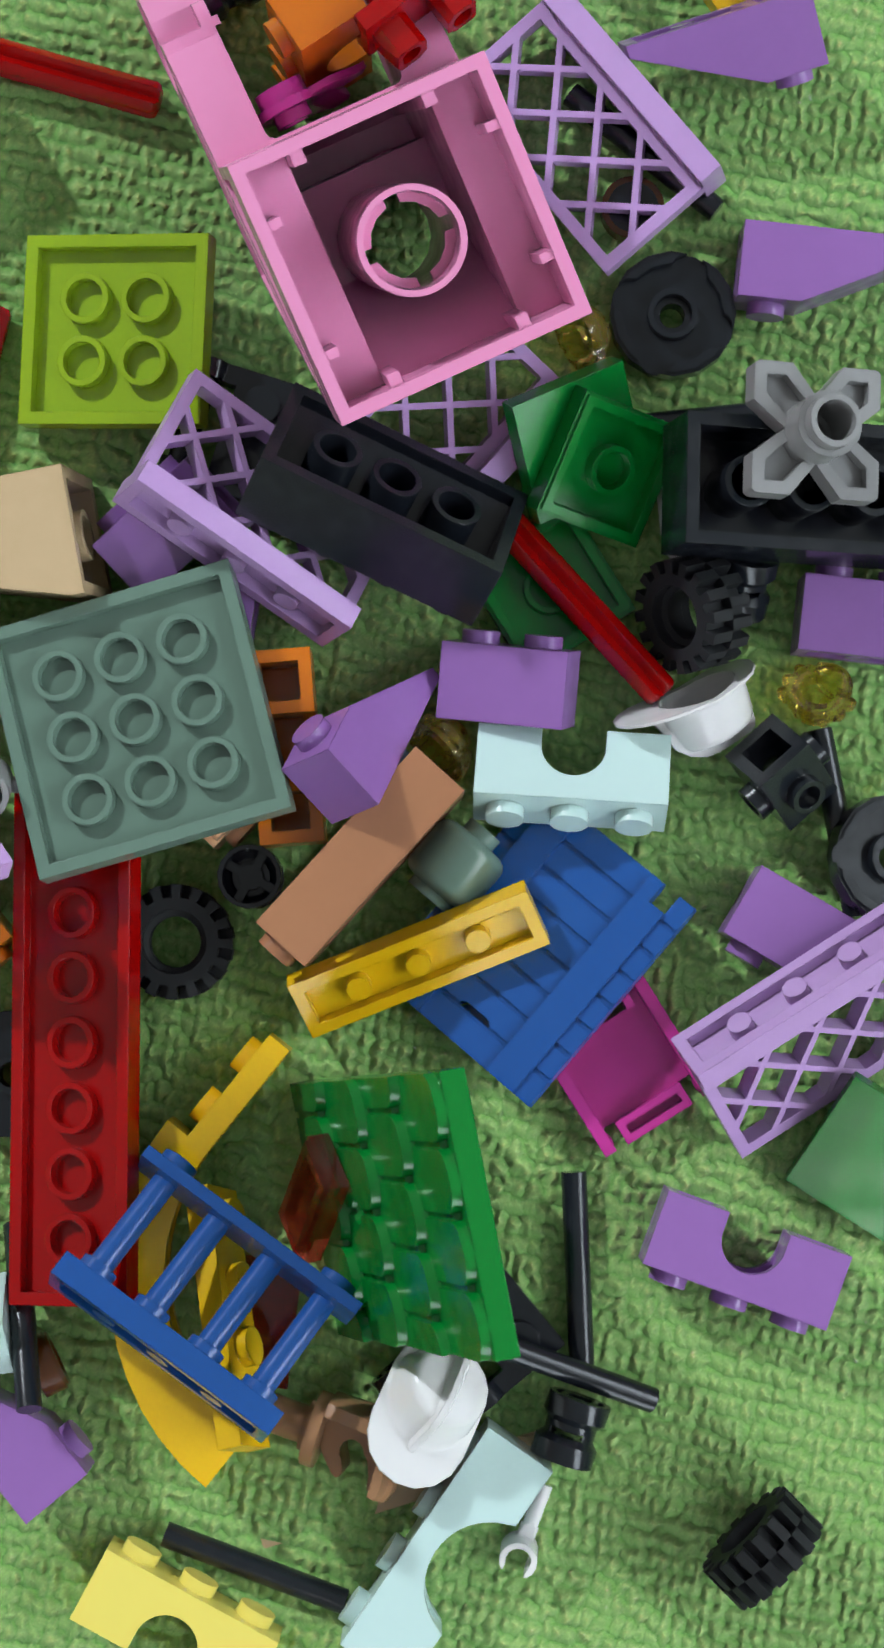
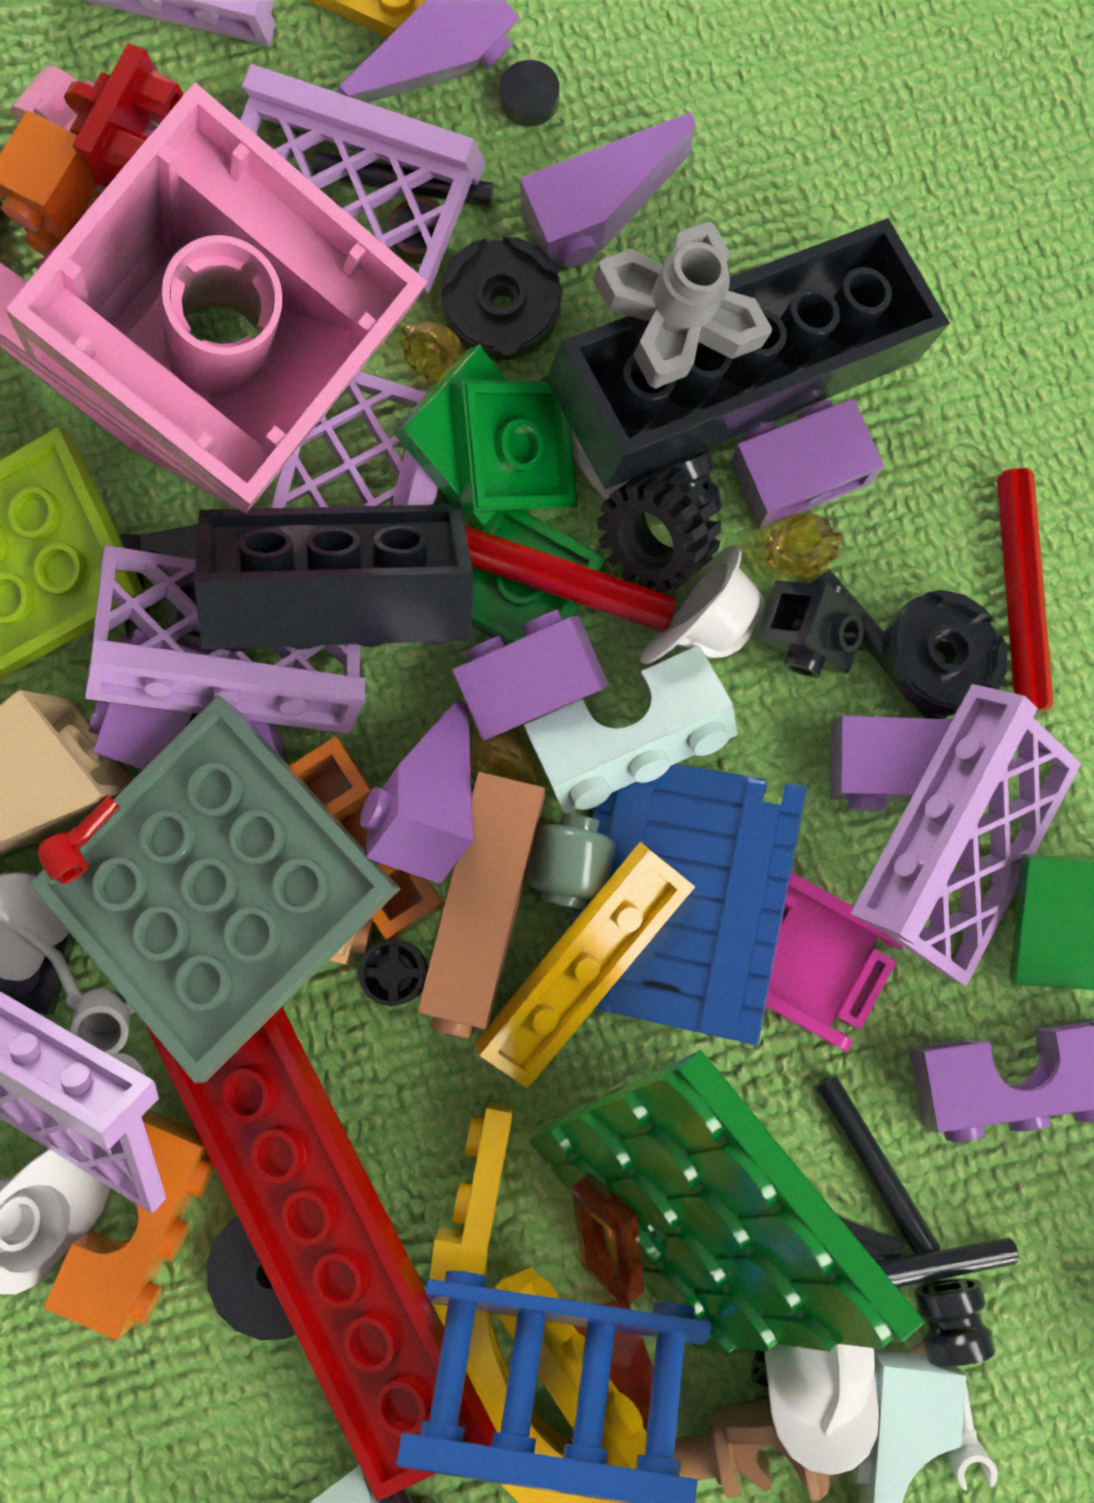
camera: 25 degrees left, 5 degrees down
black tyre [140,884,235,1000] -> none
none -> red hand [38,795,120,884]
none -> black tile [500,60,560,127]

